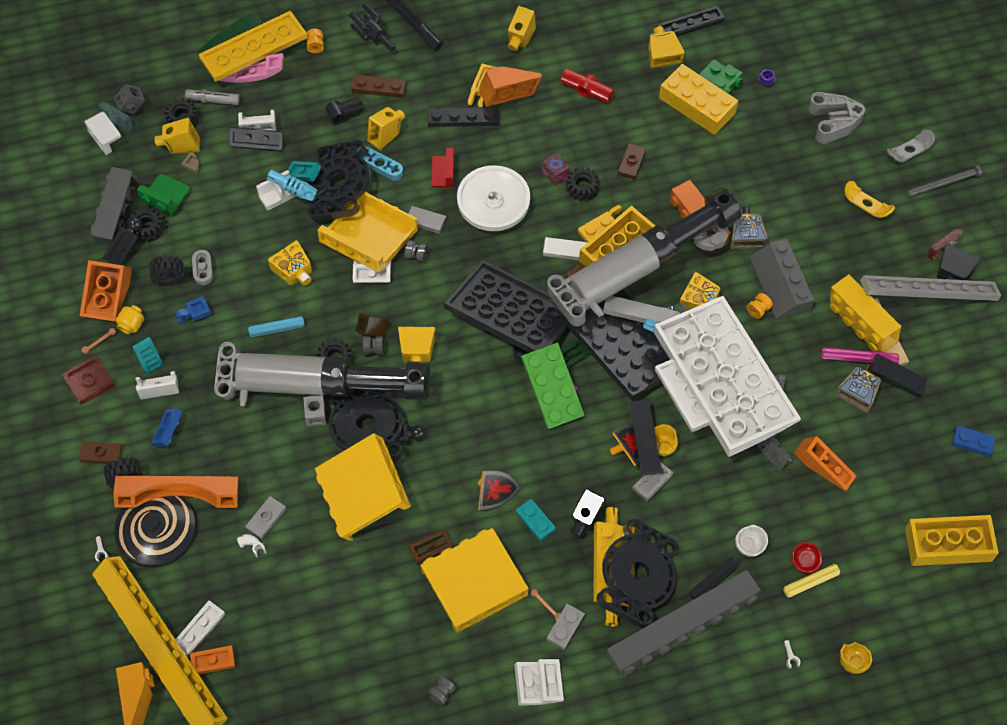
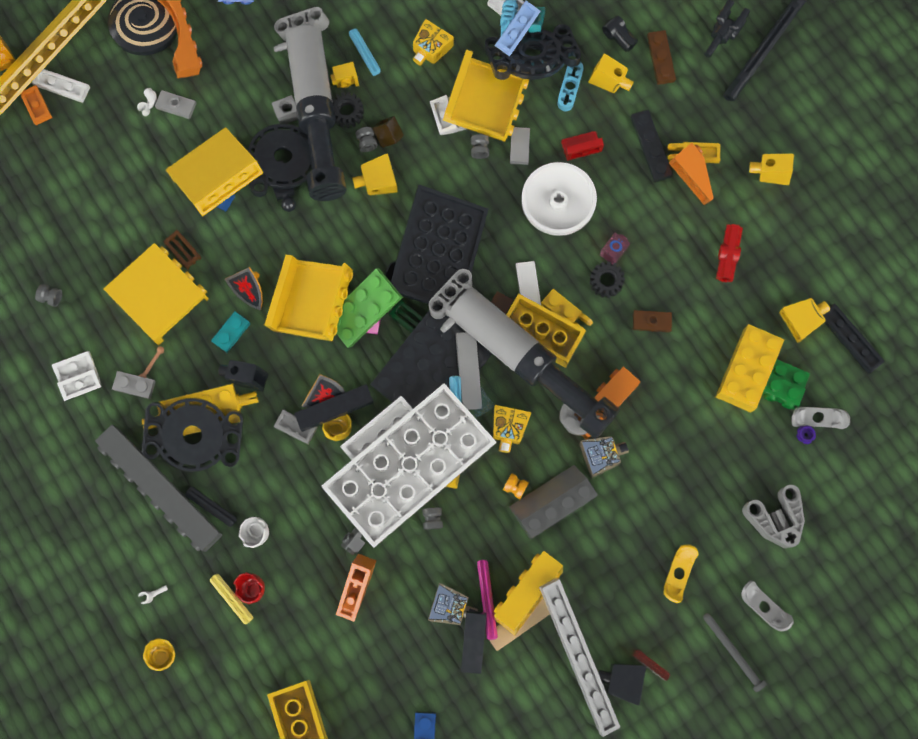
camera: 75 degrees right, 15 degrees up
none -> yellow panel [265,255,353,341]
none -> yellow brick [330,62,359,88]
none -> light blue tile [495,1,541,56]
none -> light grey piece [791,407,850,429]

